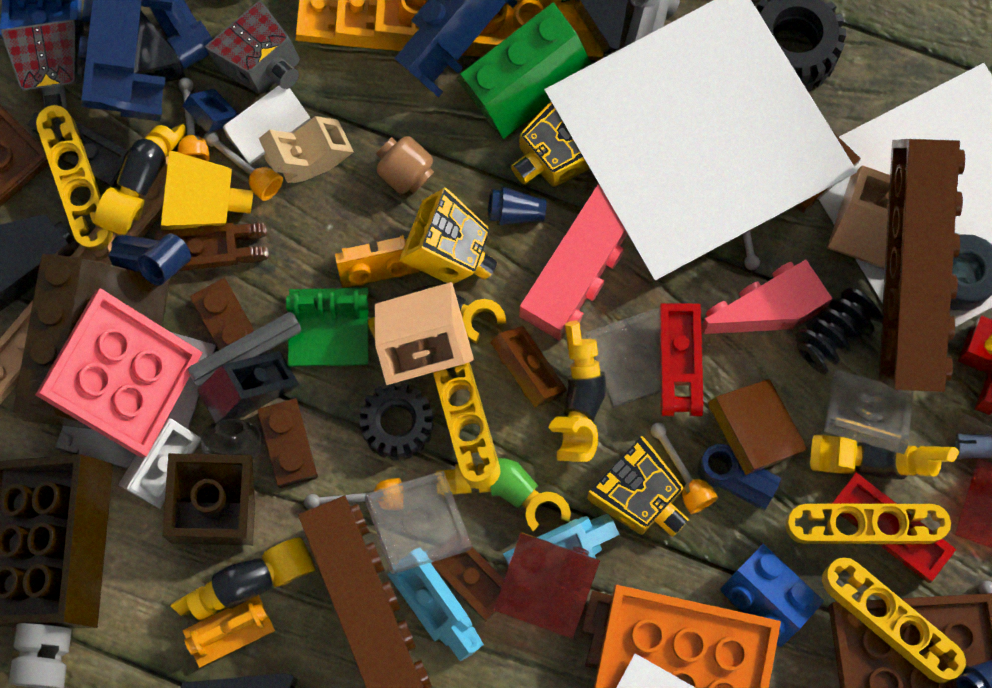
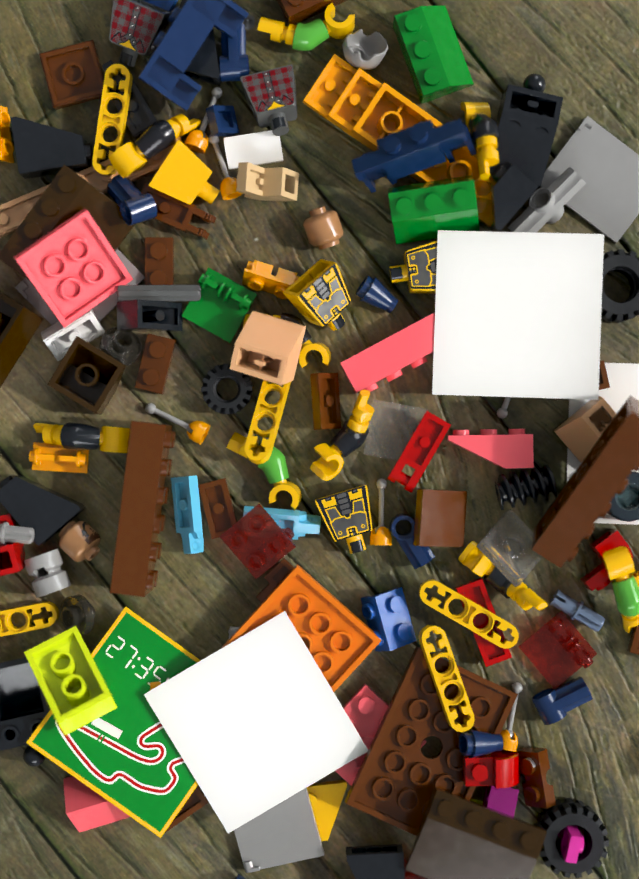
camera: 30 degrees right, 15 degrees up
clear tile [364,471,472,575] -> none

